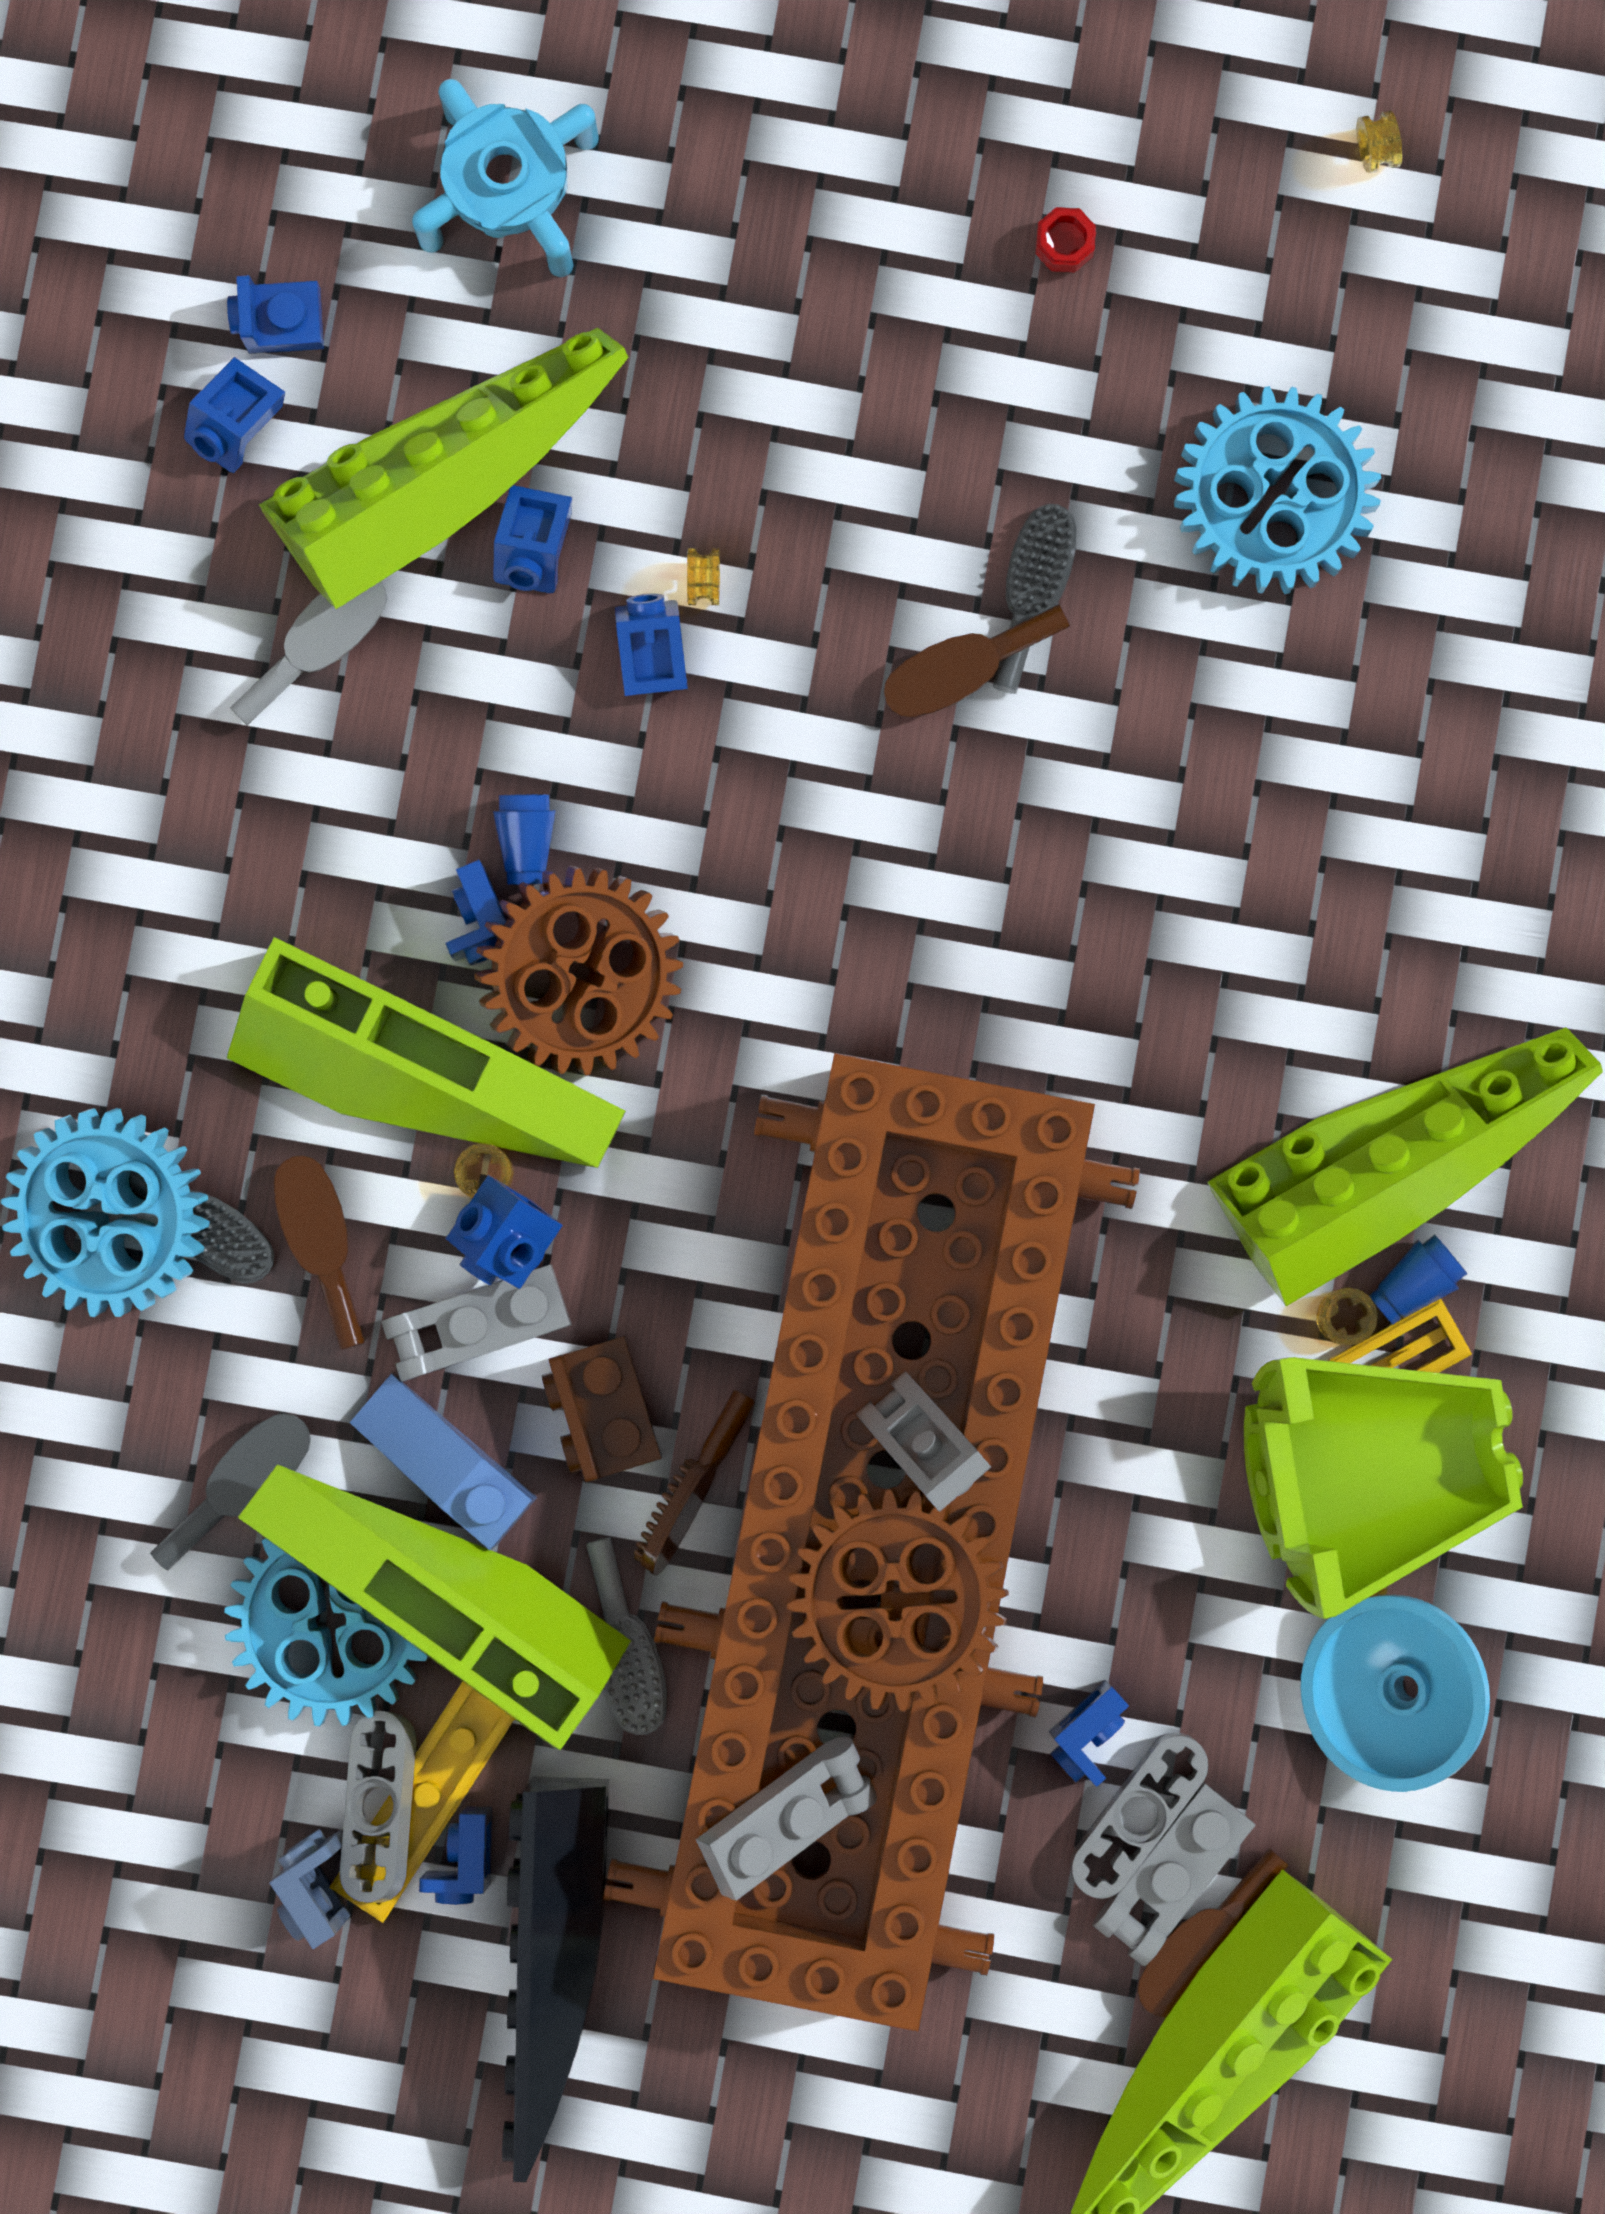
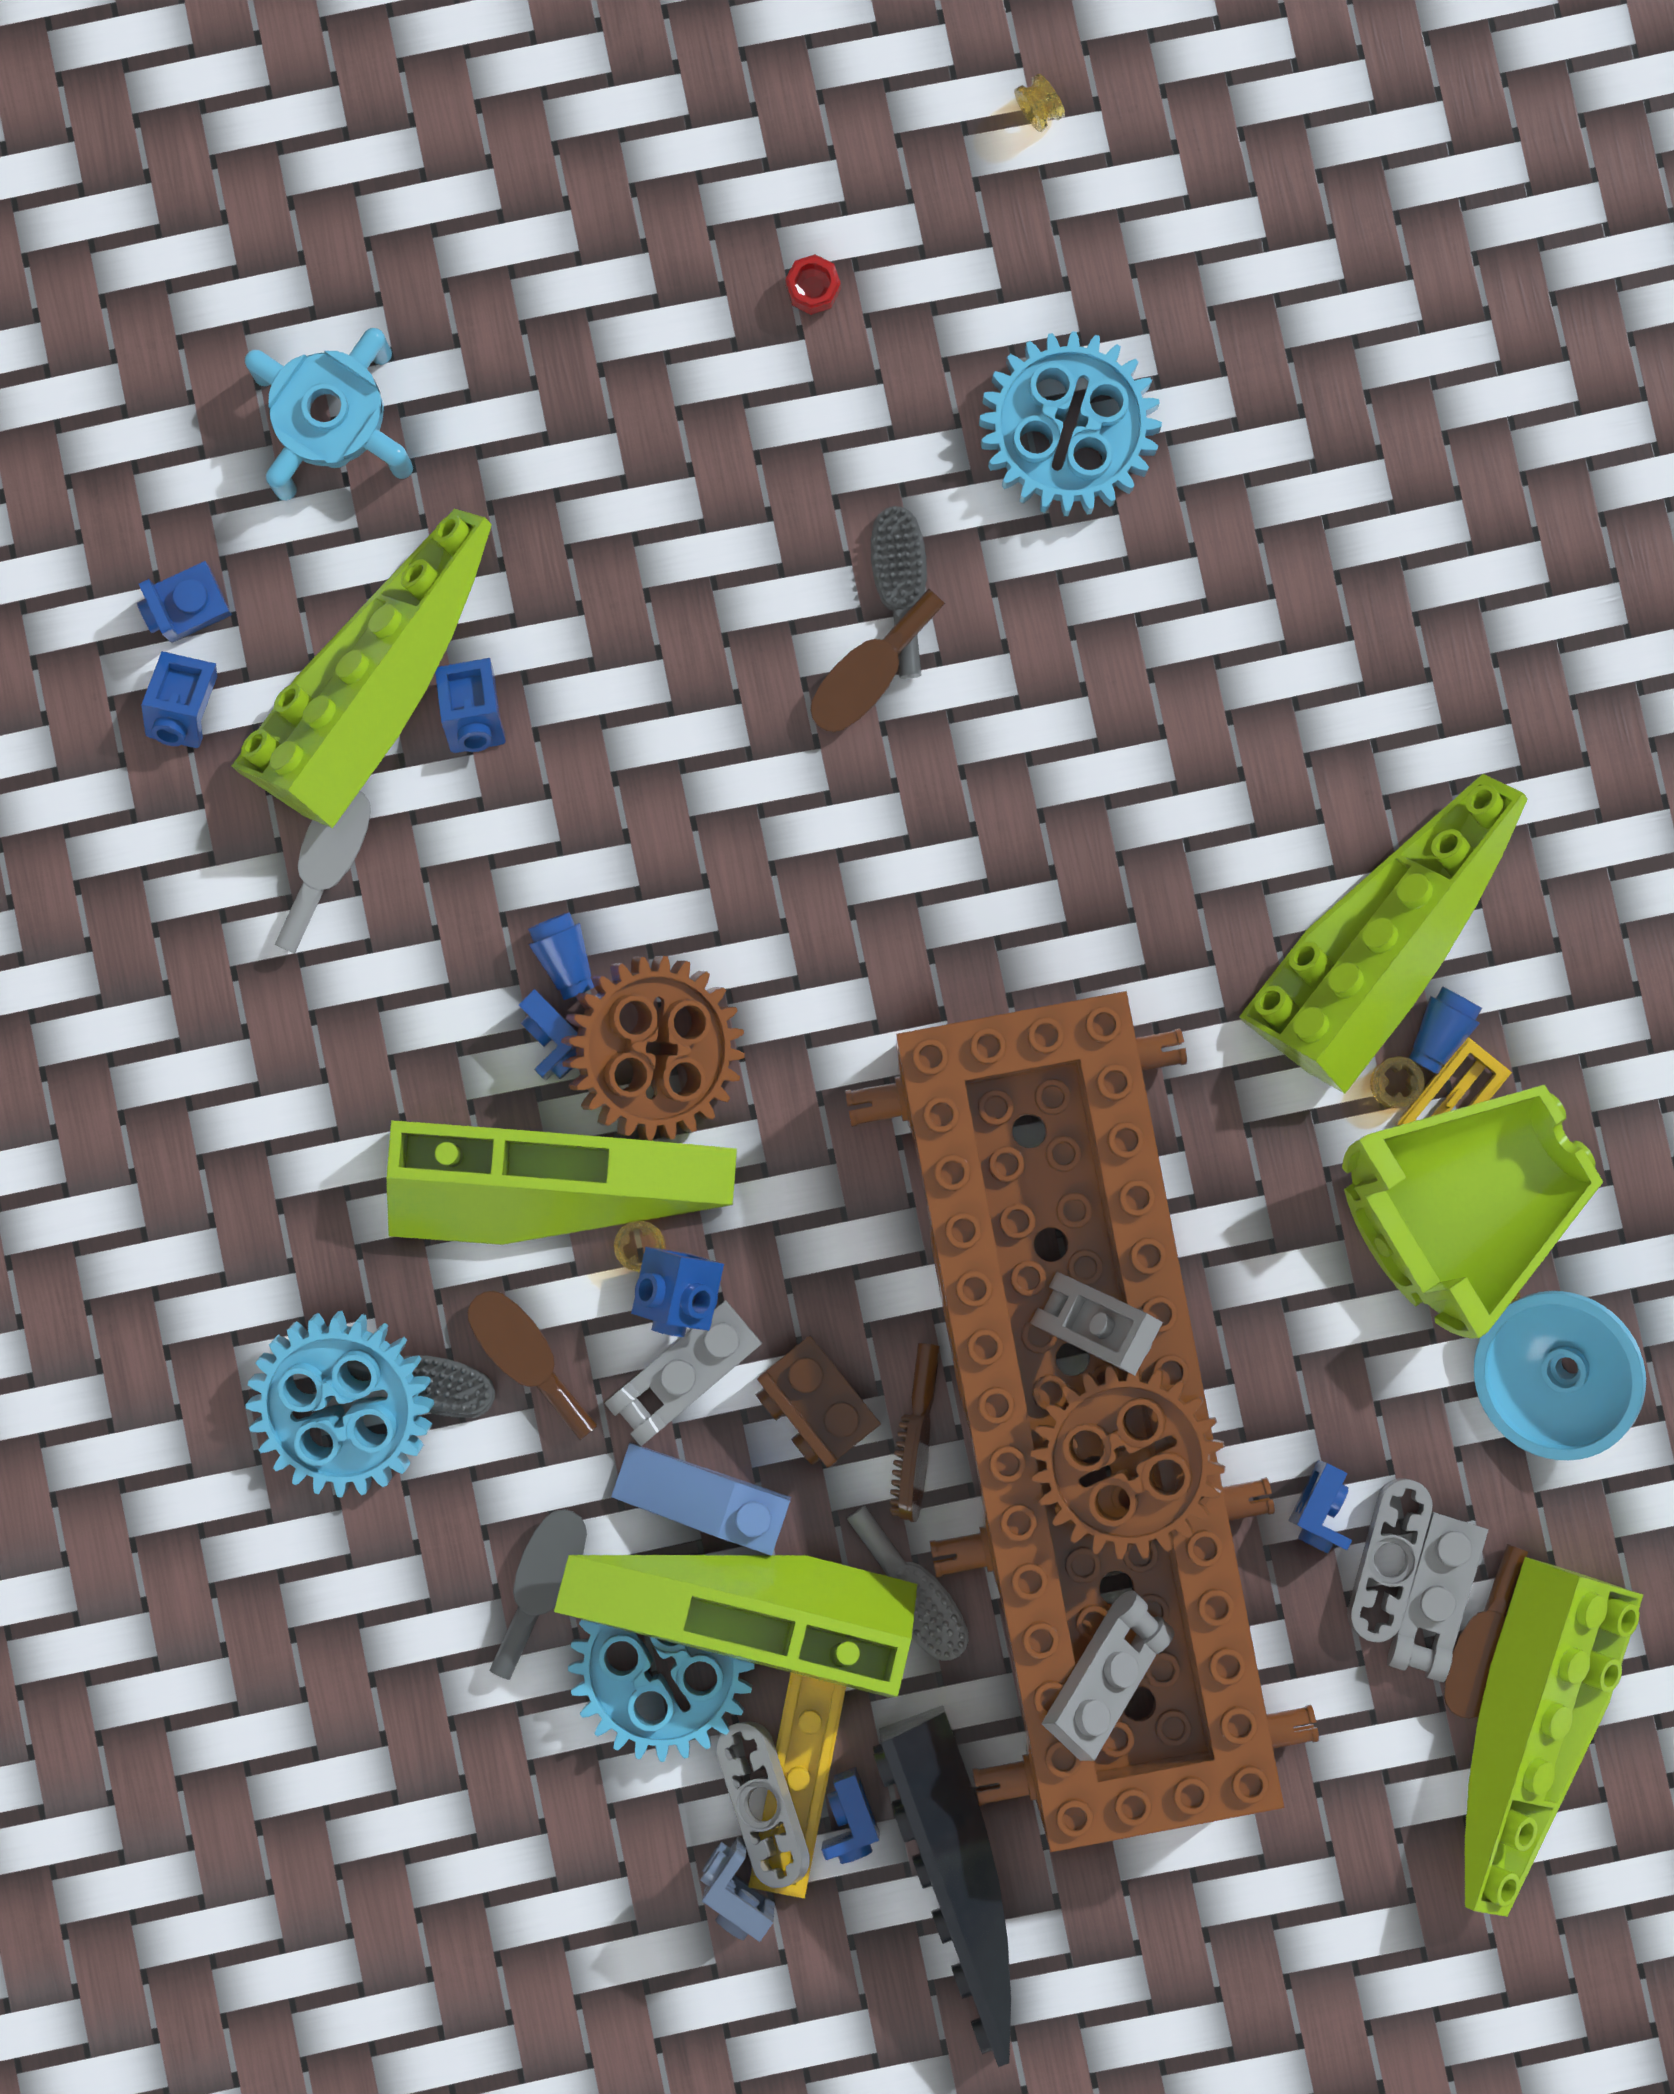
camera: 25 degrees left, 0 degrees up
blue bracket [615,593,688,696] -> none
clear yellow bush [687,548,720,606] -> none

